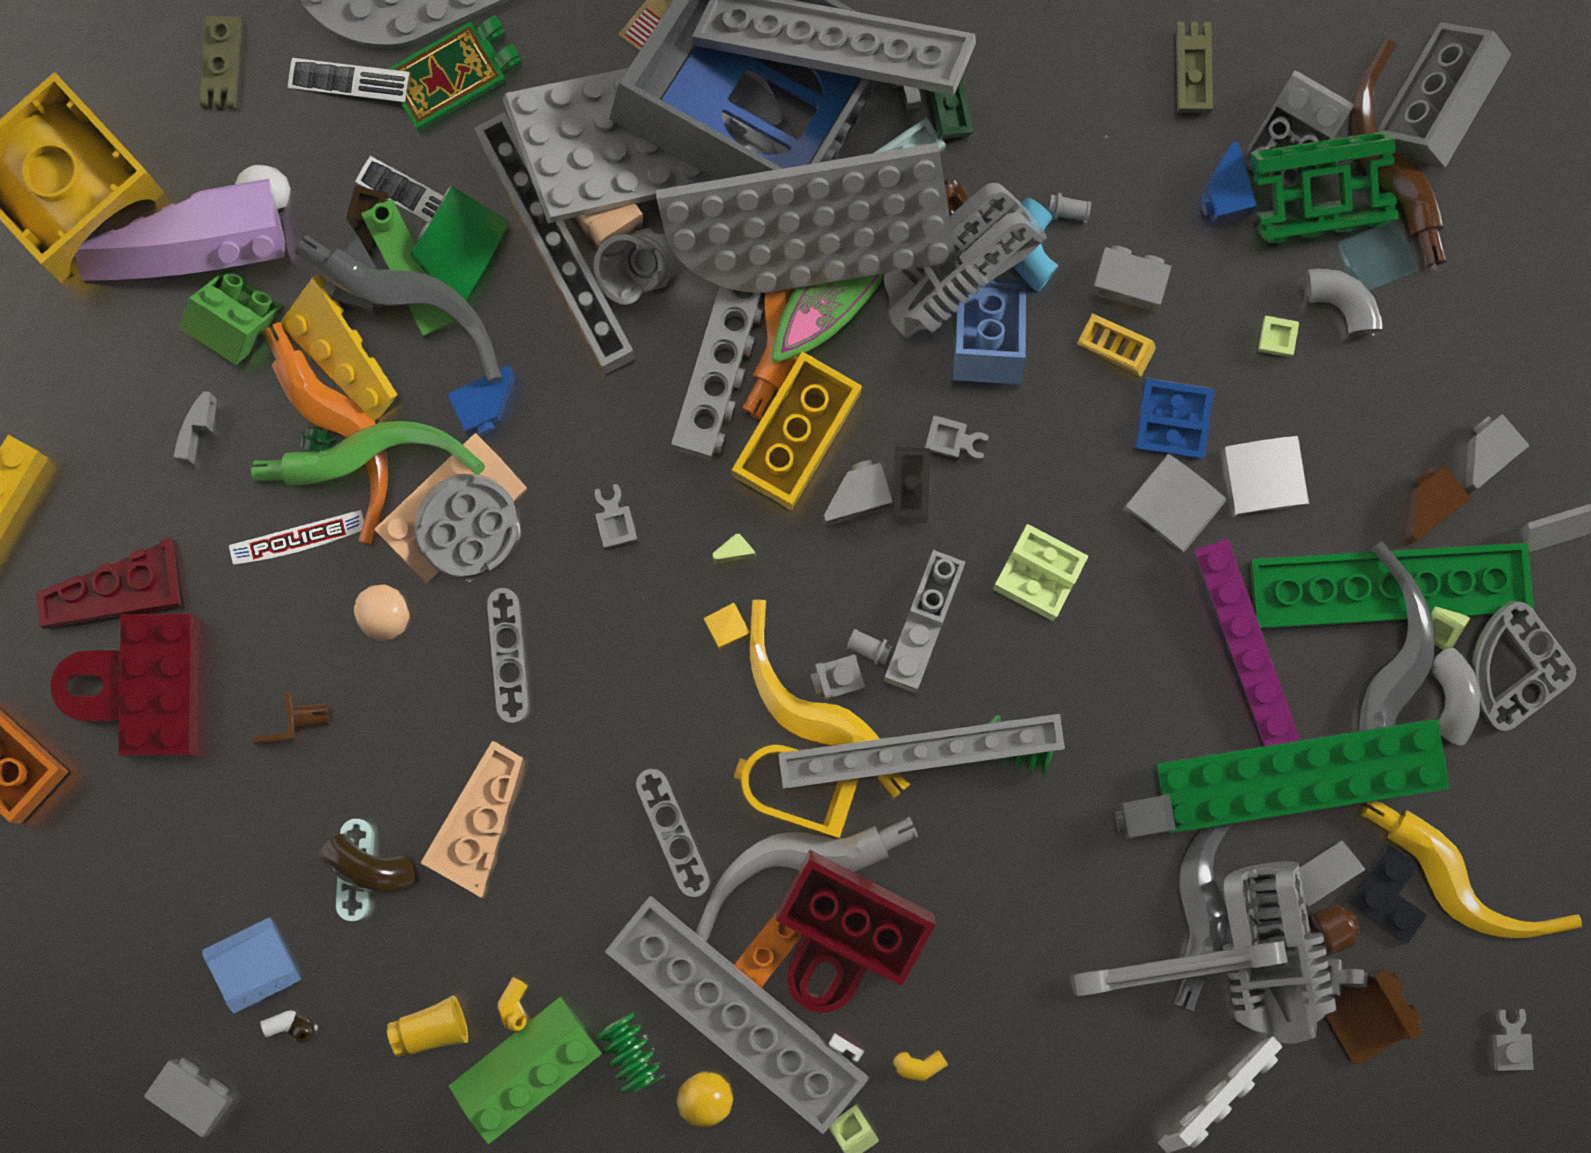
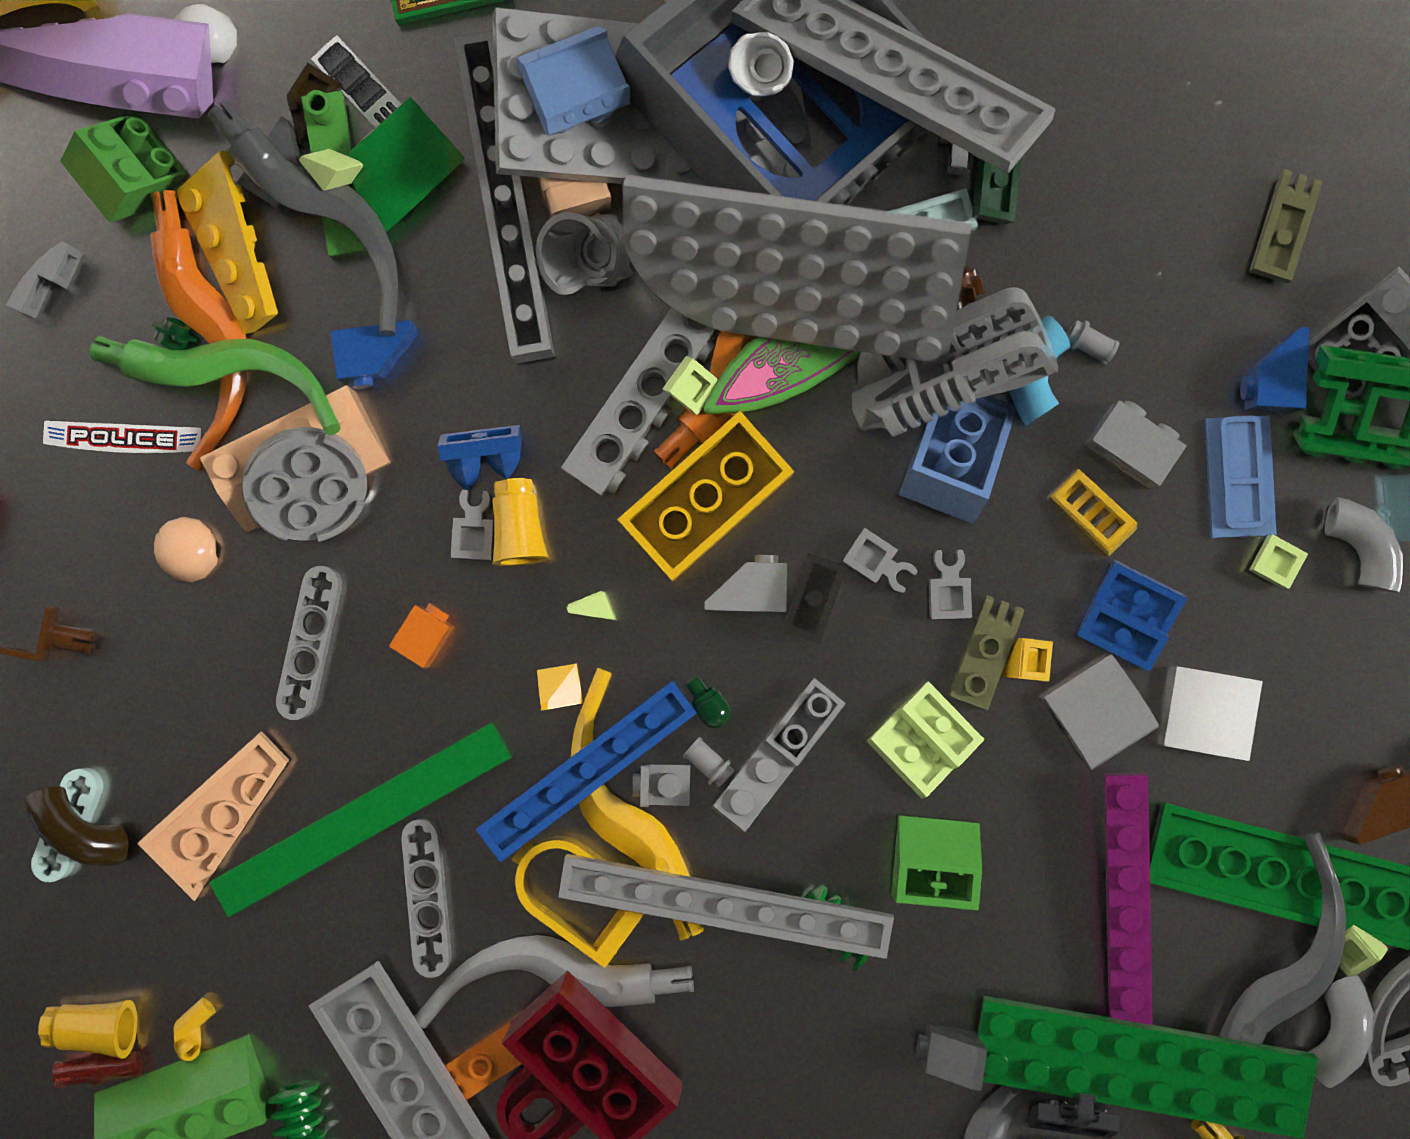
camera: 20 degrees right, 5 degrees up
none -> clear red pin [52,1051,142,1088]
none -> green tile [209,722,512,918]
none -> yellowish green slope [299,149,363,191]
none -> orange brick [389,603,455,668]
none -> blue tile [437,425,522,491]
none -> blue plate [476,681,697,862]
none -> yellow plant [492,478,549,566]
none -> medium blue slope [516,26,630,136]
none -> yellowish green plate [663,356,718,415]
none -> dark green cylinder [685,675,731,728]
none -> white hair [728,32,794,97]
none -> bright green slope [891,815,982,910]
none -> light grey plate [928,550,972,619]
none -> olive hinge [948,595,1024,710]
none -> yellow slope [1002,638,1053,681]
none -> black hinge [1029,1093,1120,1139]
none -> medium blue piece [1204,416,1277,539]

